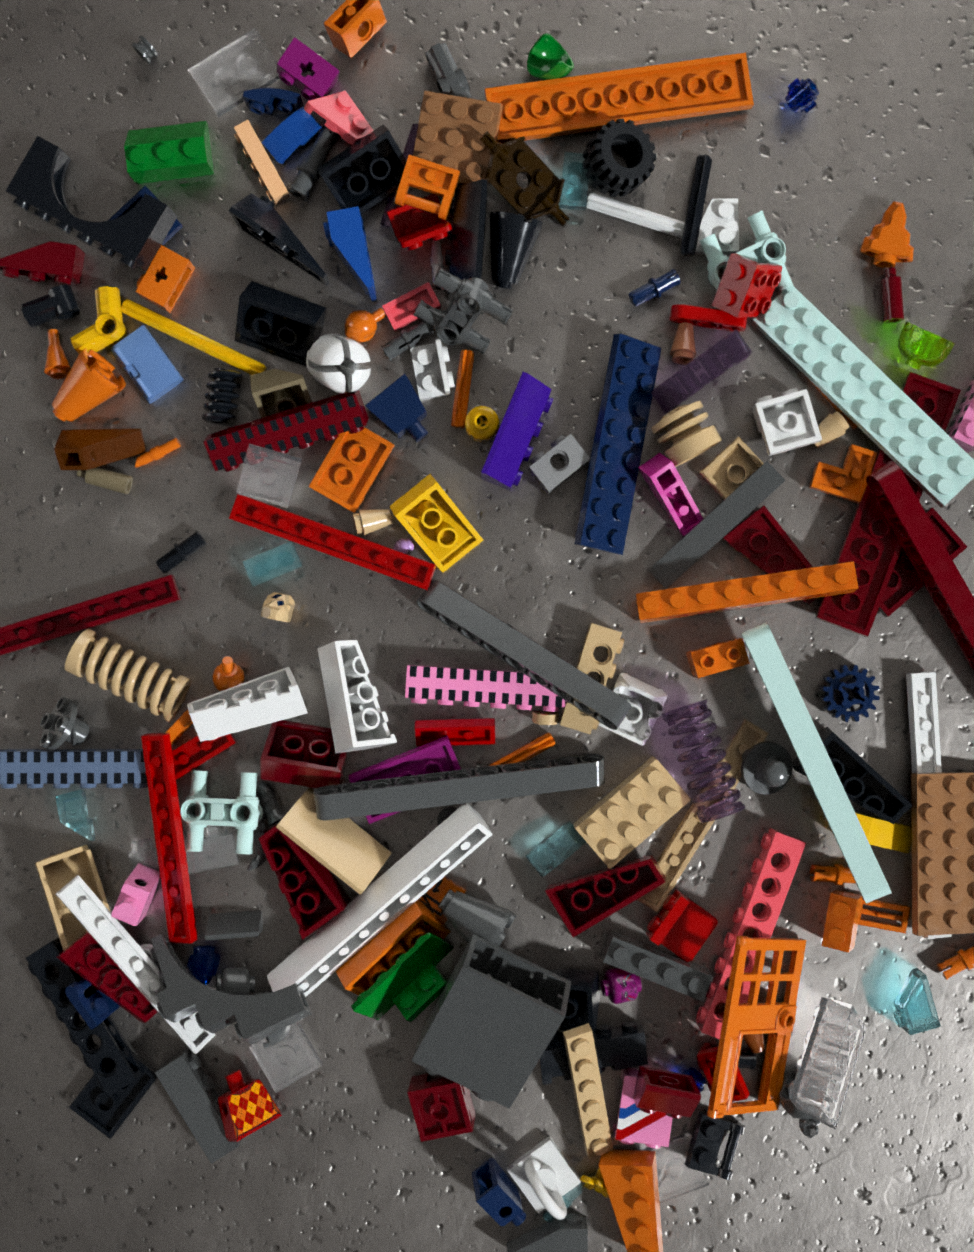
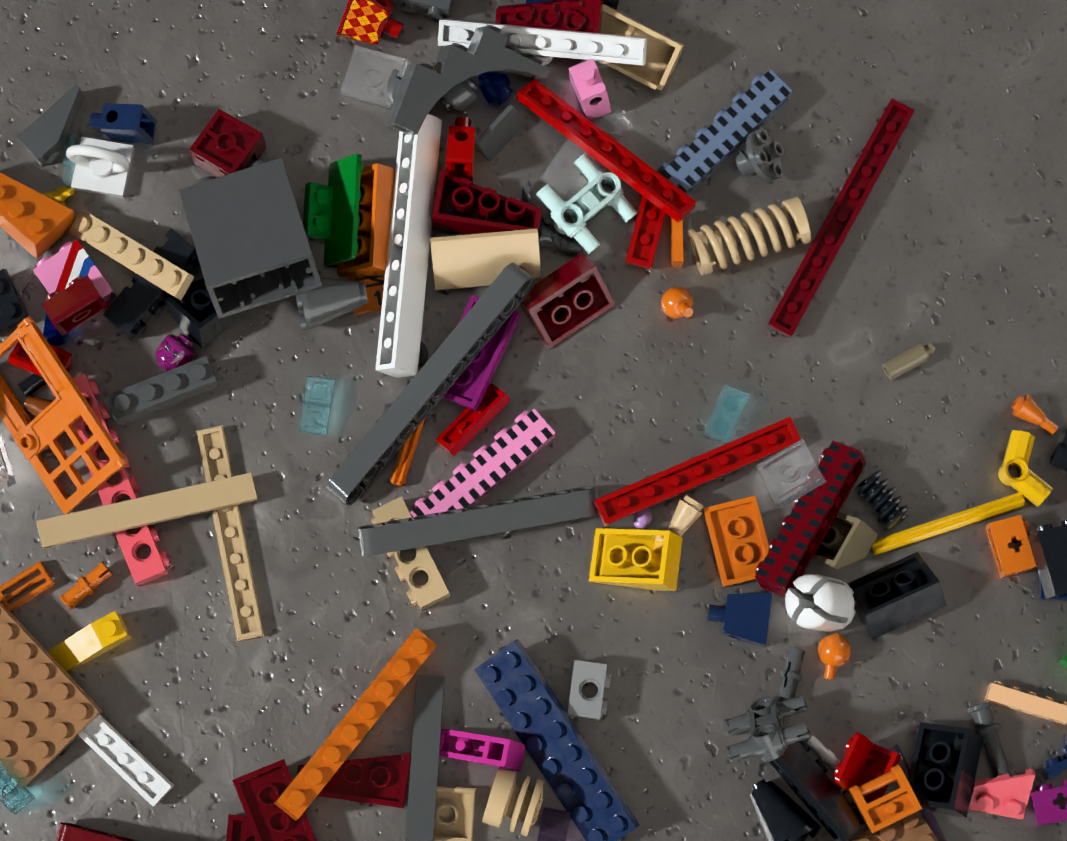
camera: 130 degrees right, 10 degrees down
orange cone [52,348,126,422] -> none
reddish brown slope [54,428,146,470] -> none
clear light blue slope [56,789,95,841] -> none
medium blue piece [111,325,184,404] -> none
orange piece [135,438,181,468] -> none
black axle [156,531,207,573] -> none
white wedge [187,667,308,742] -> none
black wedge [229,193,329,286] -> none
tan rock [261,592,295,622] -> none
blue slope [262,106,322,164] -> none
white wedge [318,640,397,753] -> none
blue slope [323,206,377,302] -> none
coral plate [382,282,441,332] -> none
white bracket [410,339,455,401] -> none
orange axle [451,350,474,428] -> none
yellow head [465,406,500,443] -> none
dark purple slope [481,372,554,491] -> none
tan tile [532,710,559,725] -> none
dark red wedge [545,854,666,937] -> none
tan brick [573,756,692,869] -> none
white slope [599,673,668,746] -> none
red bracket [646,889,718,962] -> none
clear purple piece [661,699,746,823] -> none
orange brick [686,638,750,678] -> none
light aqua beam [741,622,892,904] -> none
dark grey plate [741,741,793,795] -> none
black wedge [792,727,913,824] -> none
dark blue gear [820,665,880,722] -> none
orange brick [822,889,862,953] -> none
none -> tan tile [36,473,257,549]
none -> red torso [446,116,476,183]

